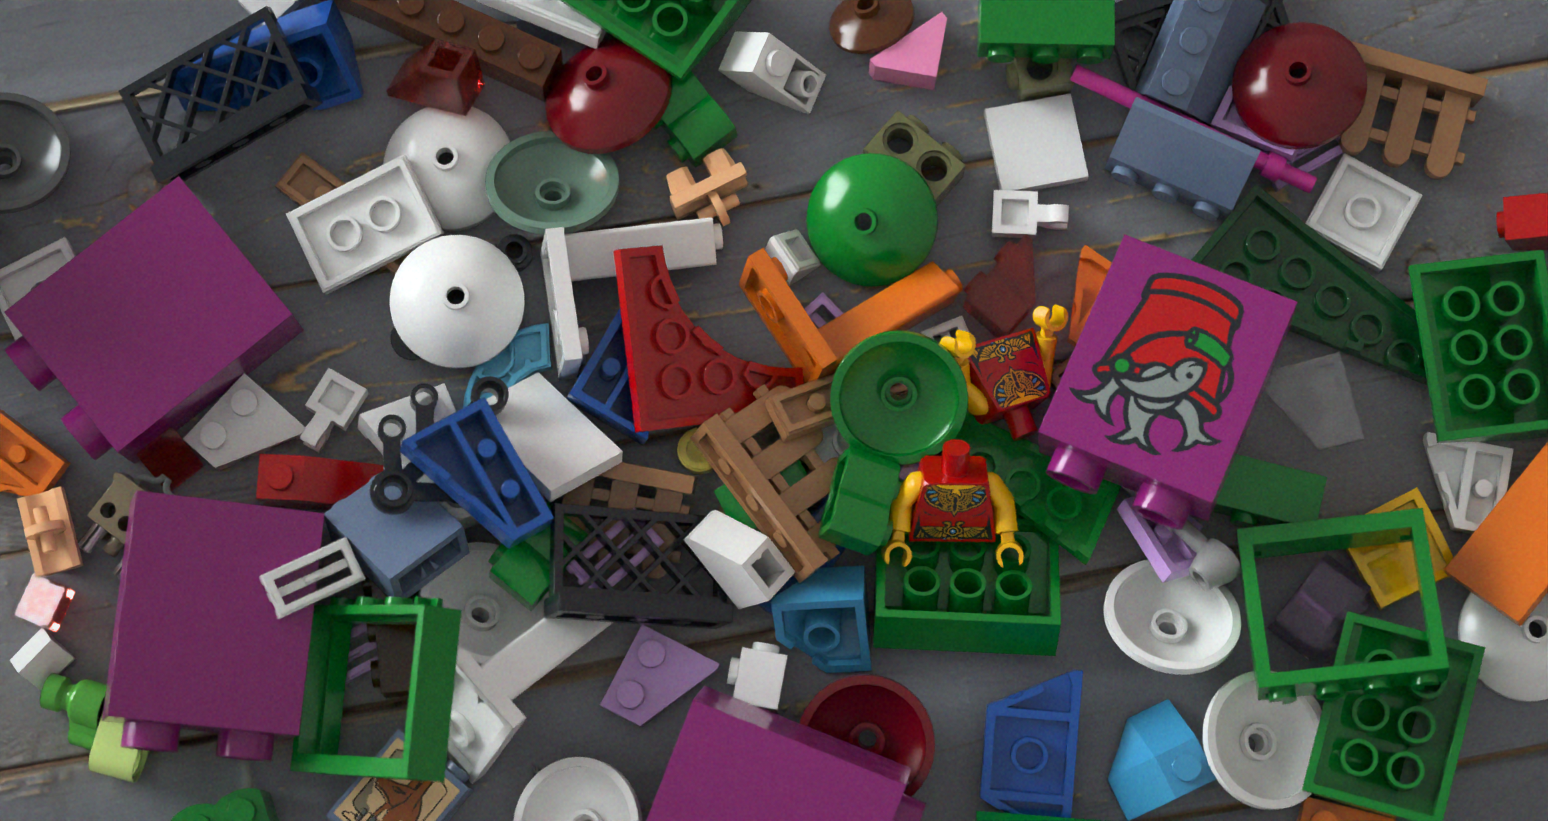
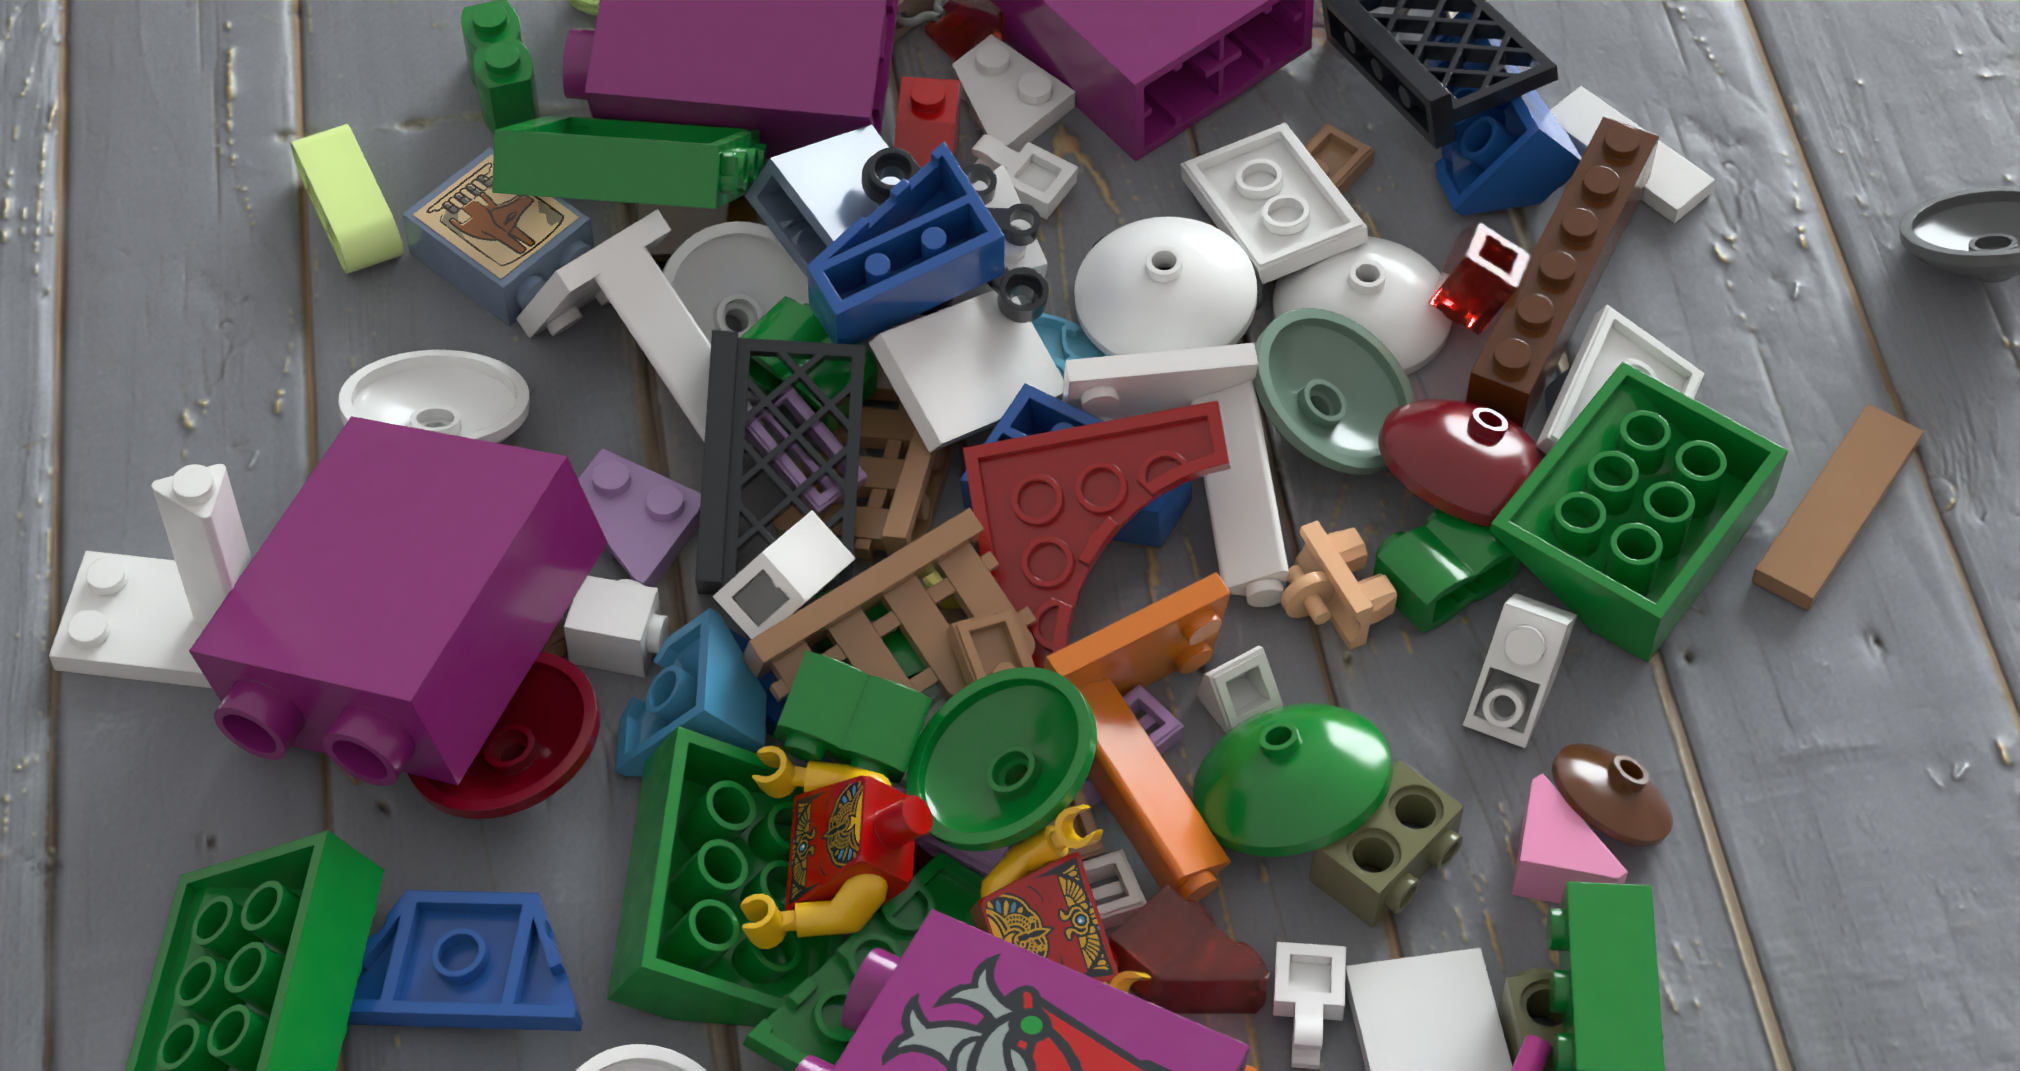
camera: 90 degrees right, 25 degrees down
white tile [259,537,366,619] -> none

